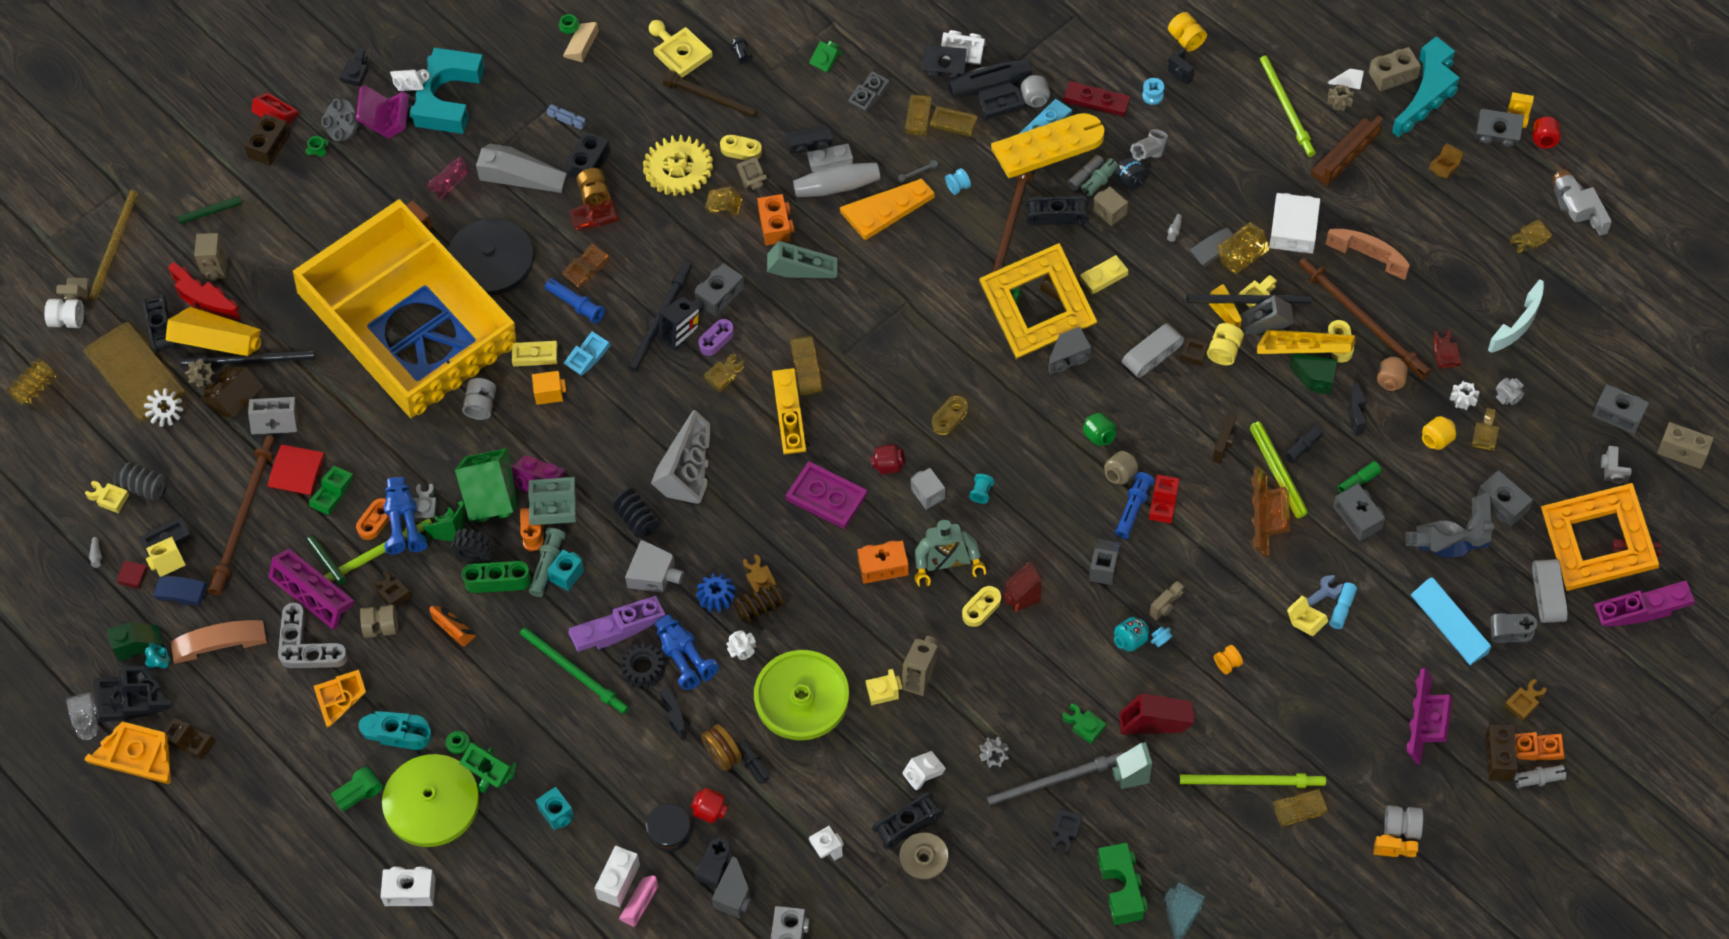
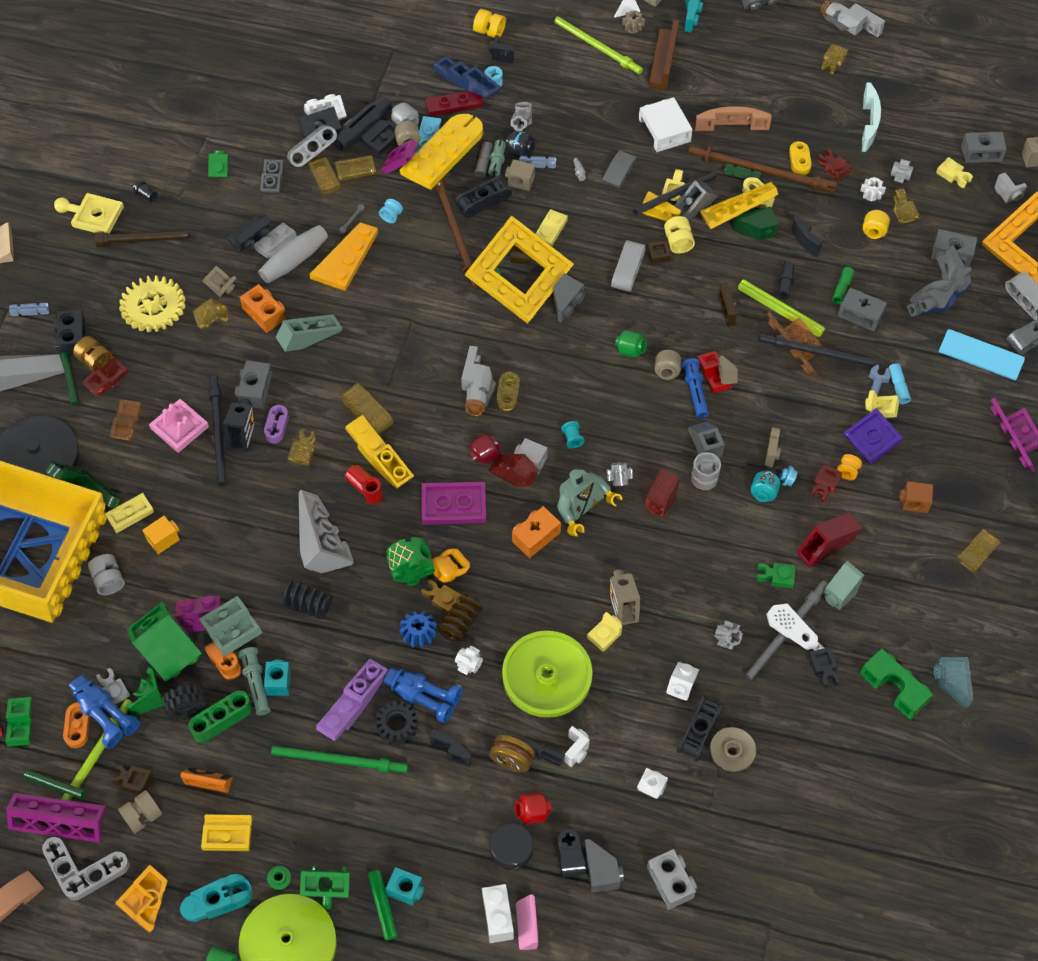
camera: 35 degrees left, 0 degrees up
blue pin [545,278,605,324] -> none
medium azure slope [564,332,611,376] -> none
light grey torso [625,540,684,593] -> none
light yellow plate [720,135,762,160] -> none
light yellow plate [962,586,1001,627] -> none
lime bar [1180,773,1326,788] -> none
clear yellow brick [1217,222,1269,274] -> none
medium nougat head [1377,357,1408,391] -> none
pearl gold bracket [1428,143,1464,179] -> none
none -> dark green beam [45,461,122,509]
none -> dark green bar [61,352,79,406]
none -> bright pink plate [149,399,209,453]
none -> yellow plate [201,815,253,851]
none -> light grey beam [287,125,337,167]
none -> red piece [344,465,383,504]
none -> green axle [368,870,397,940]
none -> magenta plate [380,139,418,175]
none -> green brick [386,537,435,586]
none -> dark tan head [394,121,421,146]
none -> light orange piece [432,548,470,583]
none -> dark blue slope [433,56,502,98]
none -> light grey plate [461,346,496,416]
none -> clear red slope [488,454,539,487]
none -> sand blue axle [520,156,556,168]
none -> white bracket [564,726,590,768]
none -> light grey gear [607,462,633,486]
none -> light grey wheel [691,452,721,490]
none -> dark tan slope [719,356,738,385]
none -> dark green axle [724,163,761,180]
none -> black bar [758,333,875,367]
none -> white piece [766,604,824,650]
none -> yellow plate [789,141,811,175]
none -> clear red plate [811,464,843,502]
none -> dark purple plate [844,408,903,465]
none -> dark orange brick [899,481,933,513]
none -> light yellow plate [936,157,973,188]

